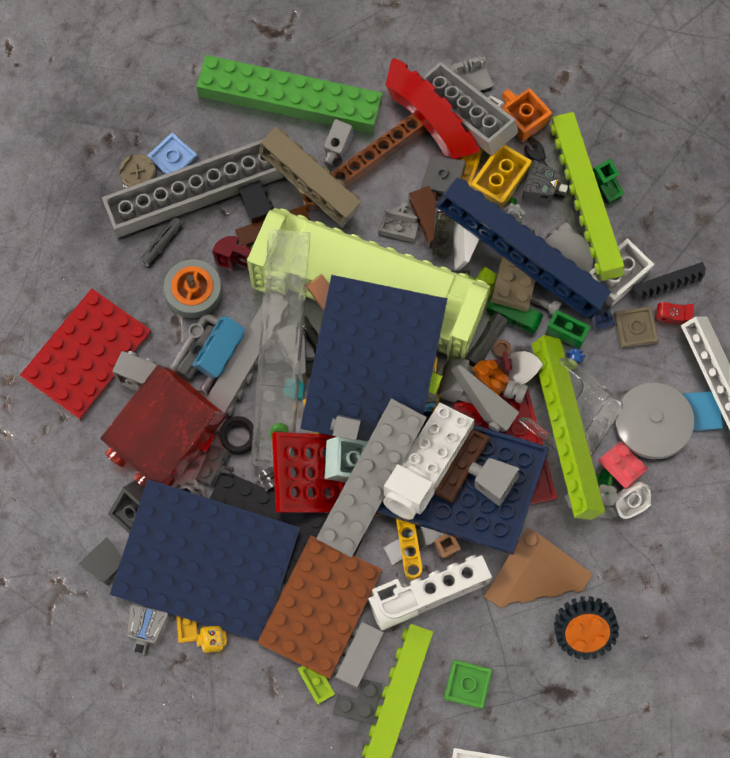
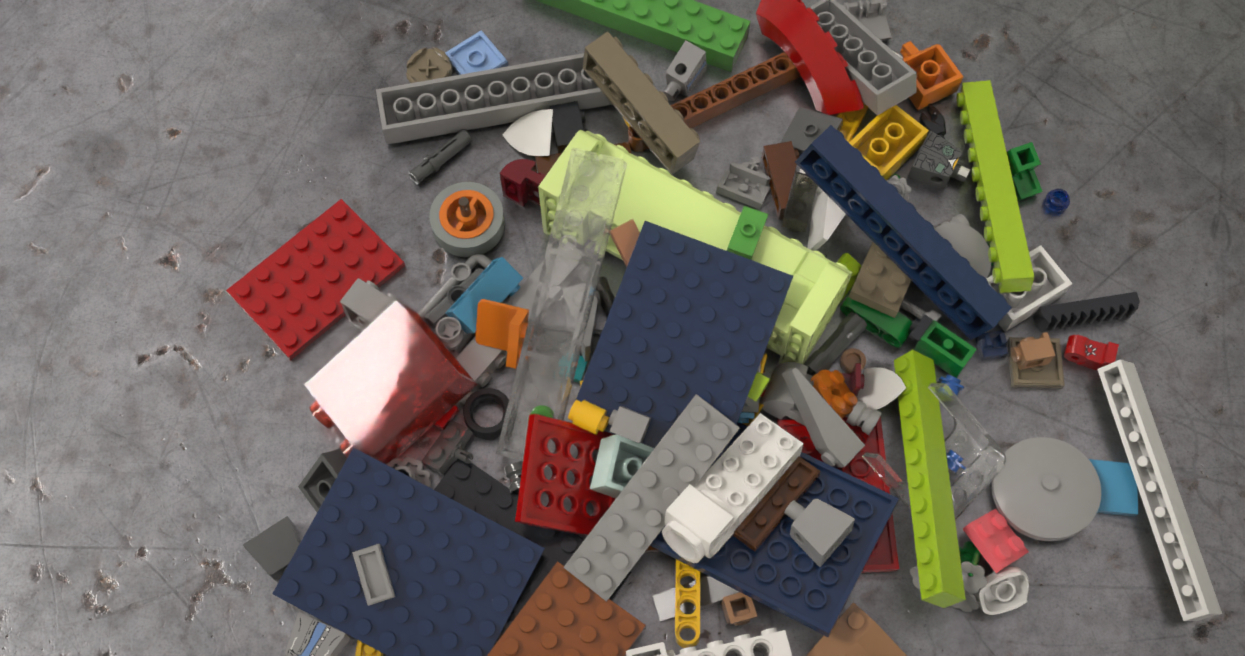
camera: 10 degrees right, 5 degrees down
none -> light grey tile [352,544,396,606]
none -> light grey wheel [436,317,464,350]
none -> orange bracket [475,299,530,369]
none -> white sticker [503,109,553,156]
none -> yellow brick [568,400,610,435]
none -> bright green plate [727,206,768,260]
none -> black plate [909,314,933,343]
none -> blue plate [946,449,966,473]
none -> medium nougat brick [1011,332,1056,370]
none -> clear blue plate [1045,189,1070,212]

